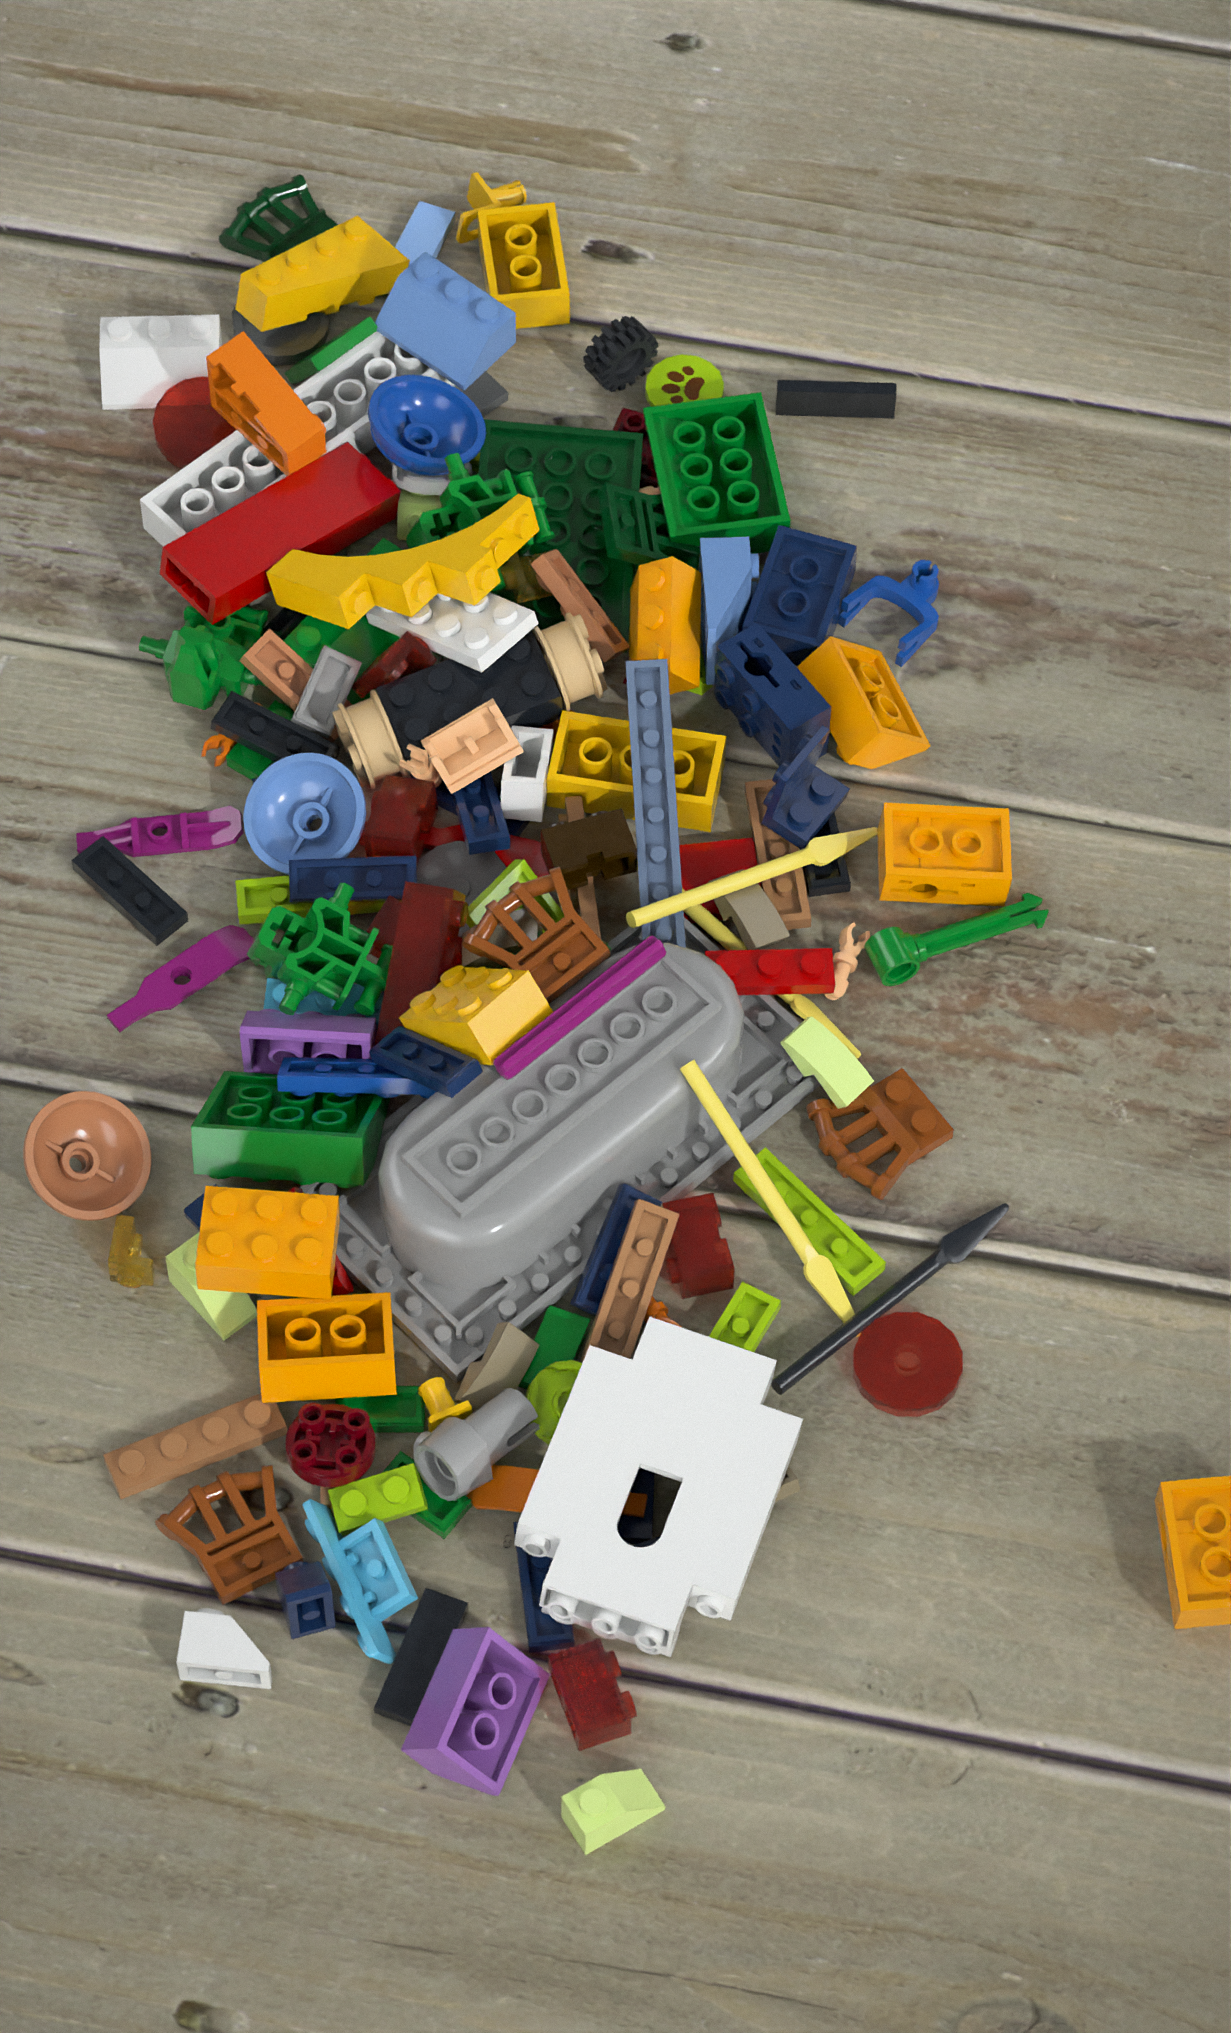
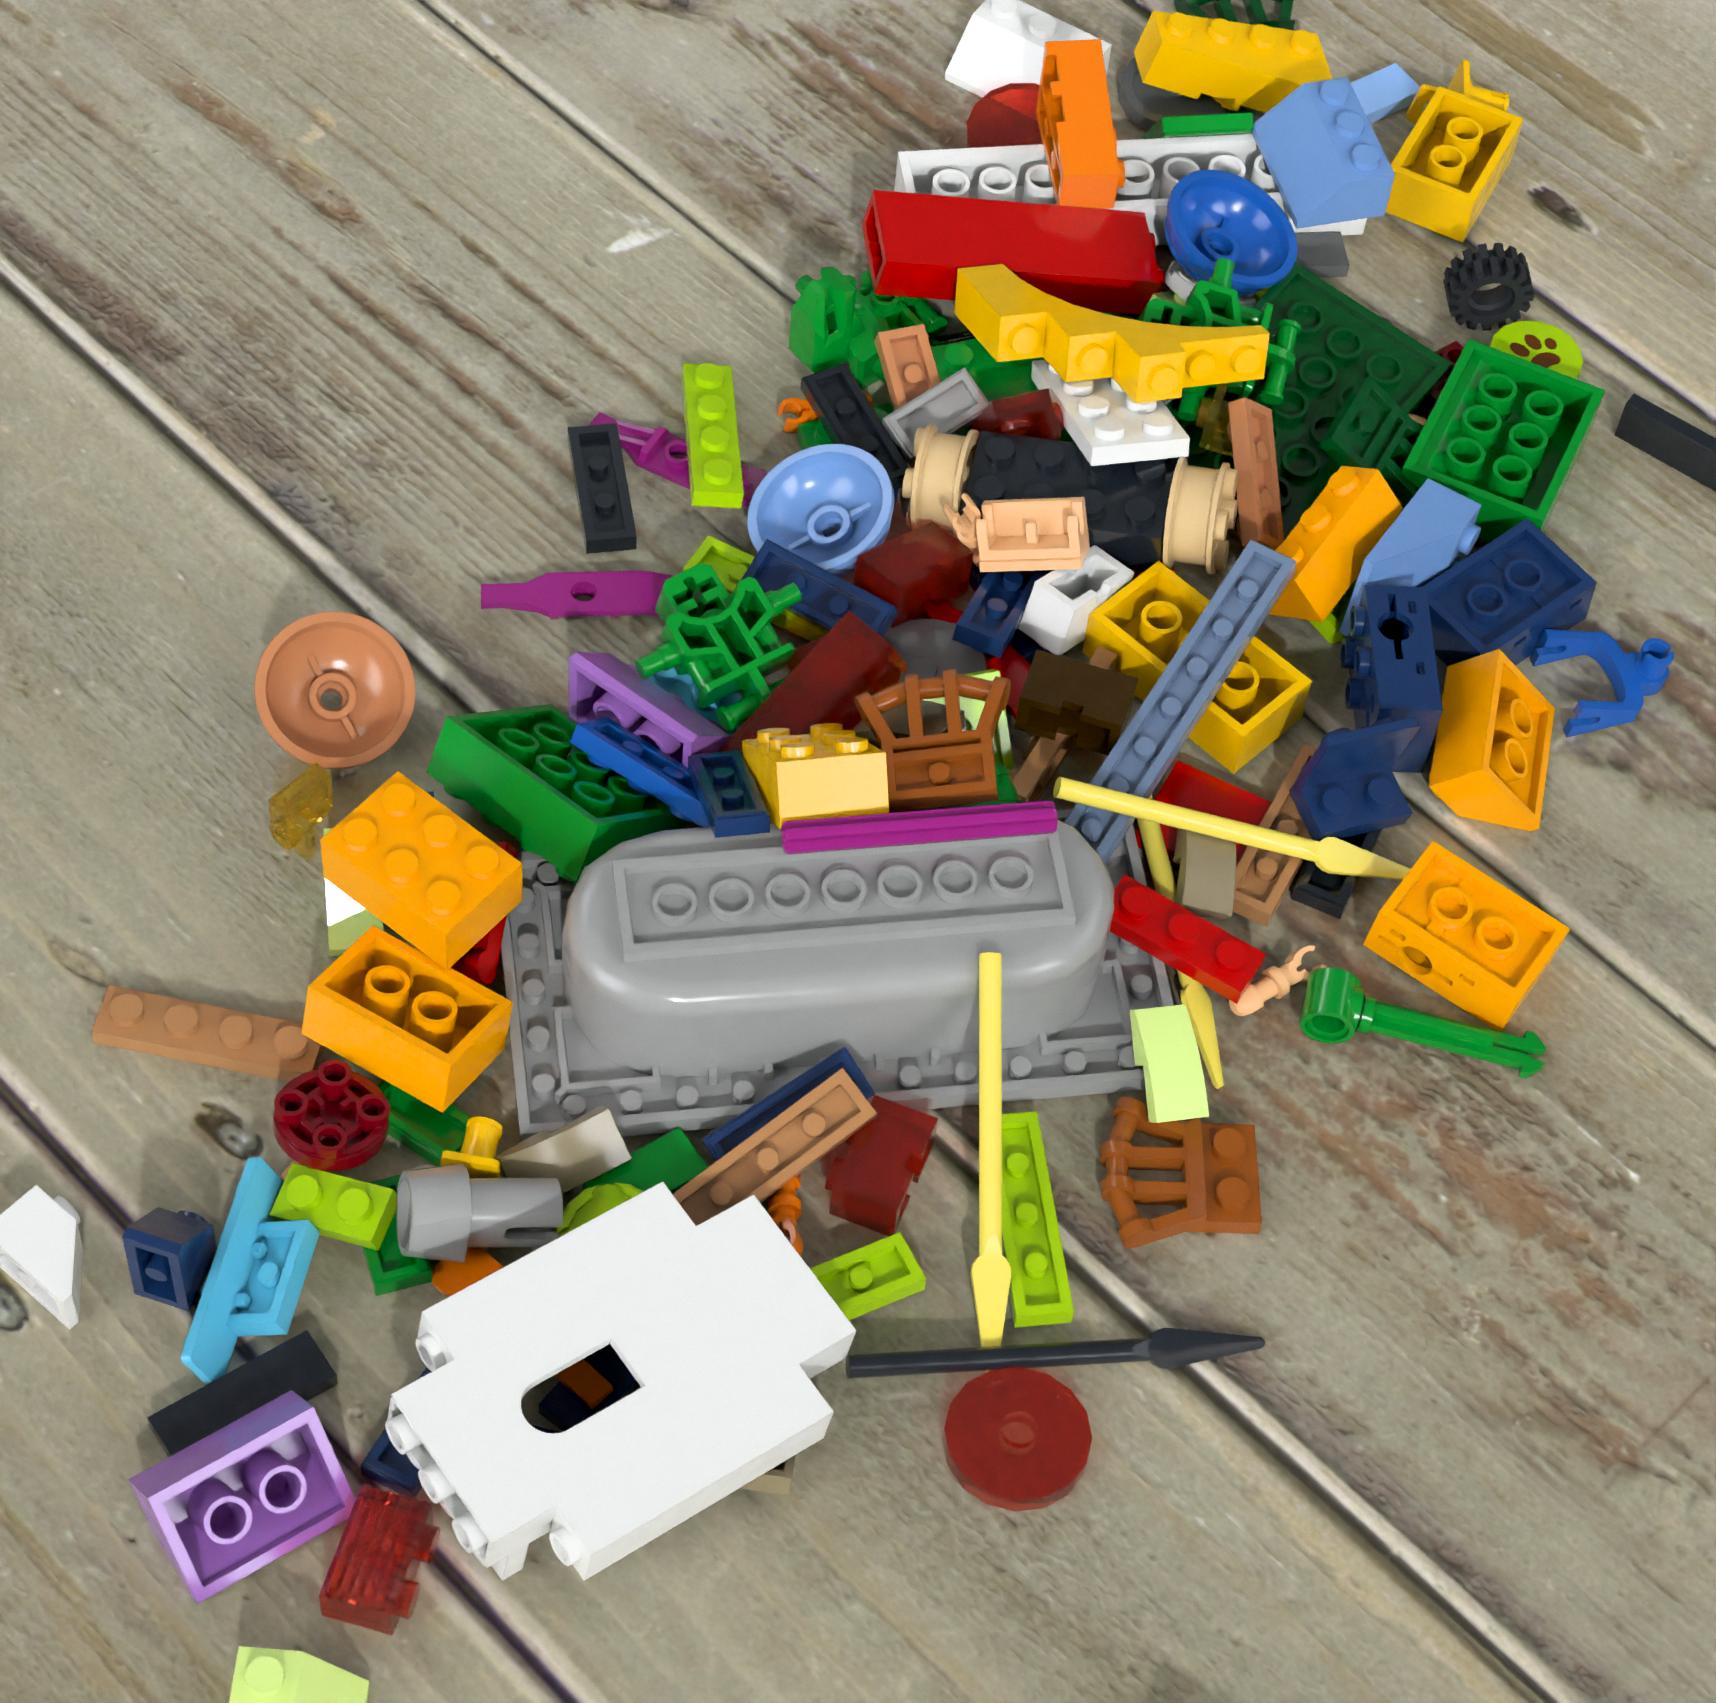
camera: 30 degrees right, 5 degrees down
dark orange plate [155,1465,303,1605] -> none
none -> lime plate [681,363,744,509]

